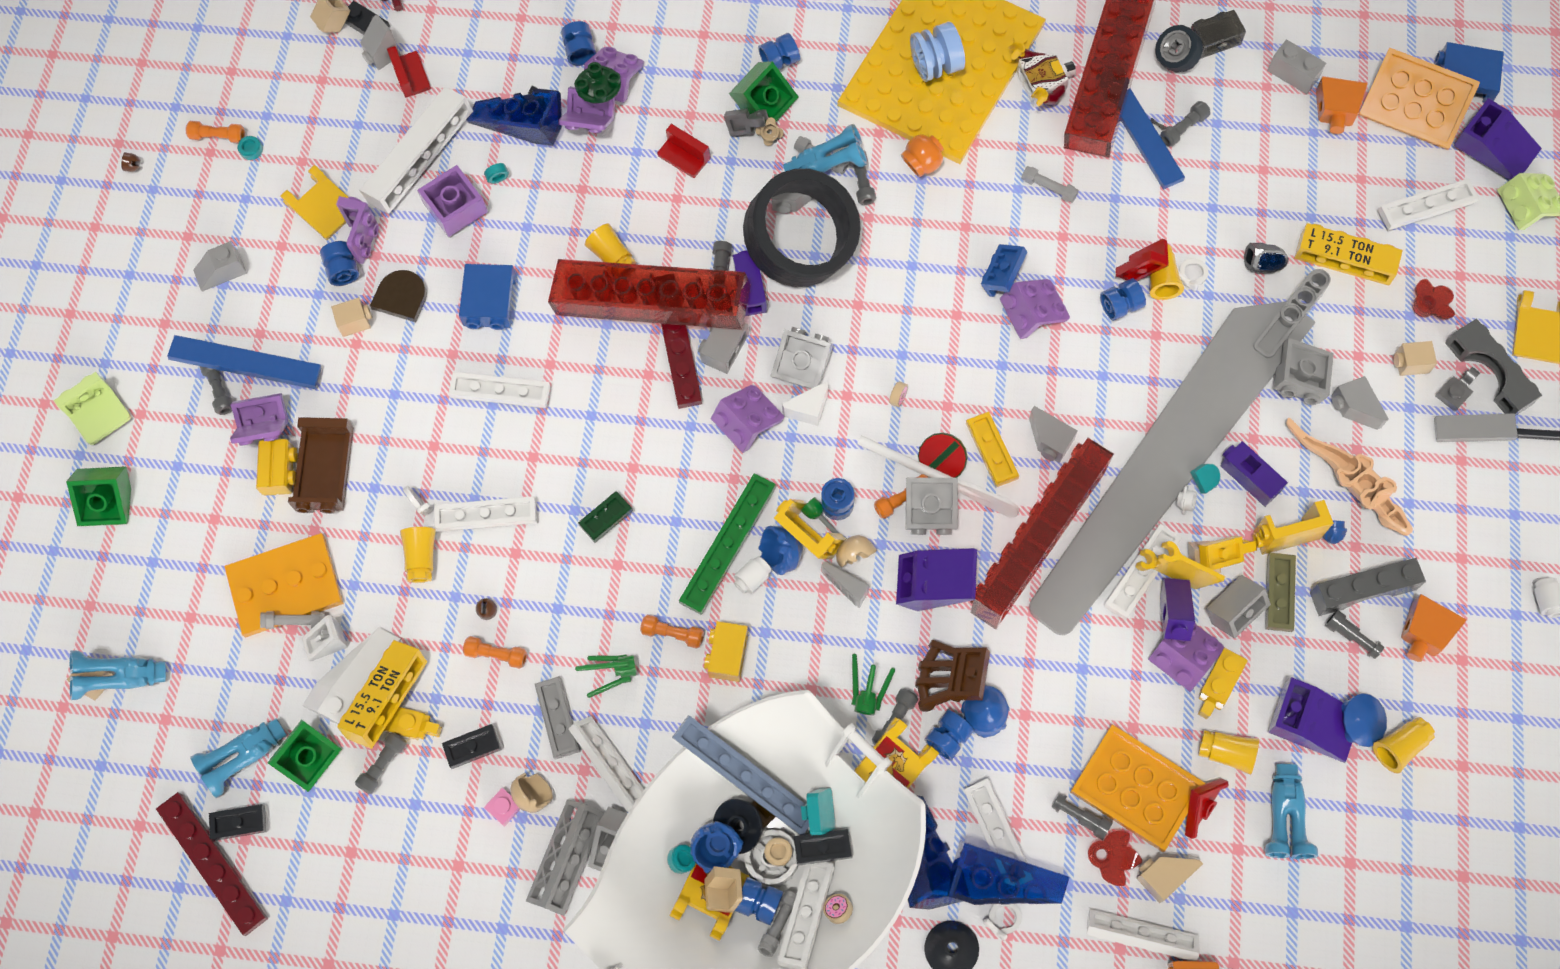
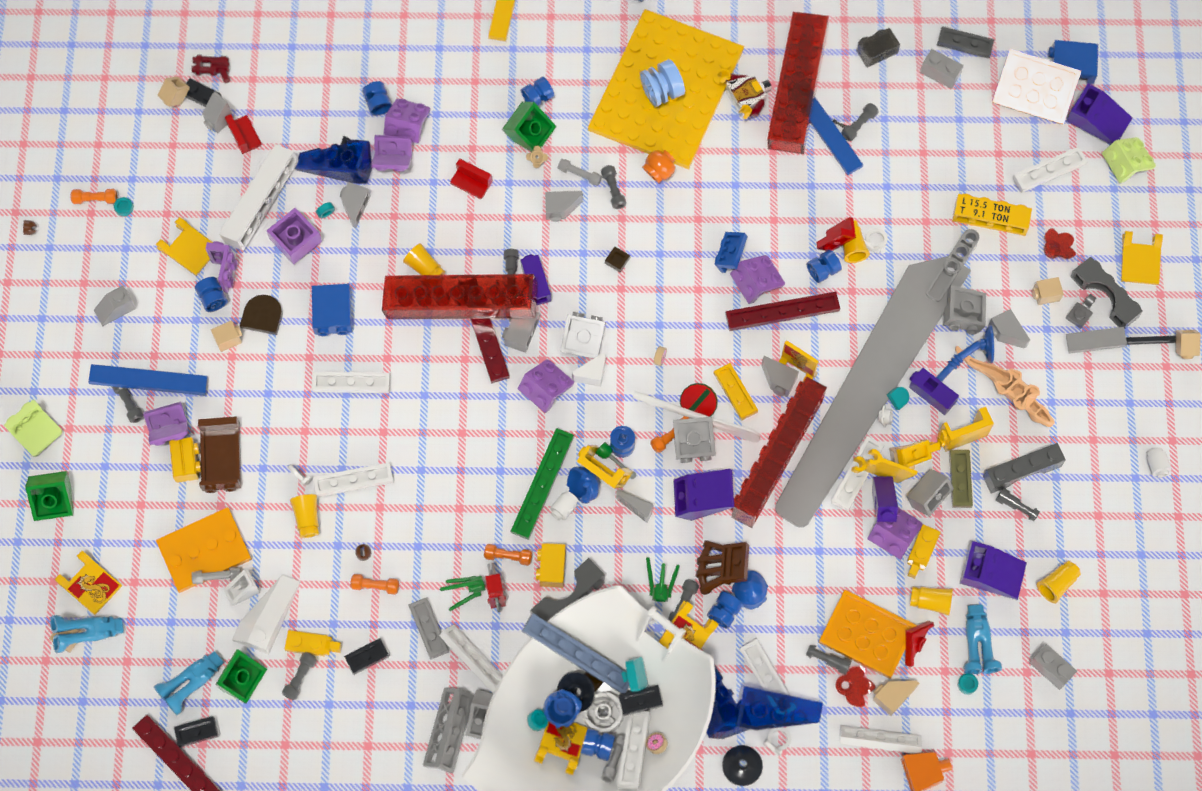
camera: 10 degrees left, 0 degrees up
yellow brick [337,640,427,749] -> none
bright pink plate [484,788,520,827] -> none
tan hair [510,773,553,813] -> none
dark green dish [574,62,621,103] -> none
dark green plate [578,491,633,543] -> none
tan panel [704,866,742,913] -> none
flat silver plate [724,108,768,136] -> none
black tyre [743,169,861,287] -> none
tan tile [764,838,792,867] -> none
dark azure piece [783,124,867,173] -> none
tan hair [836,535,877,568] -> none
light grey bar [1021,166,1079,203] -> none
wheel [1155,25,1203,73] -> none
rock [1244,243,1289,273] -> none
orange torso [1316,76,1367,134] -> none
blue plate [1323,520,1347,544] -> none
blue dish [1342,693,1387,747] -> none
orange torso [1401,594,1467,662] -> none
none -> flag [54,551,122,615]
none -> light grey slope [340,182,371,228]
none -> red piece [485,563,506,613]
none -> dark grey arch [530,558,605,622]
none -> dark brown plate [605,246,630,273]
none -> dark red plate [725,291,841,331]
none -> yellow flag [779,340,819,385]
none -> blue dish [936,325,994,382]
none -> dark grey plate [937,26,995,58]
none -> teal tile [957,673,979,695]
none -> light grey brick [1029,644,1077,690]

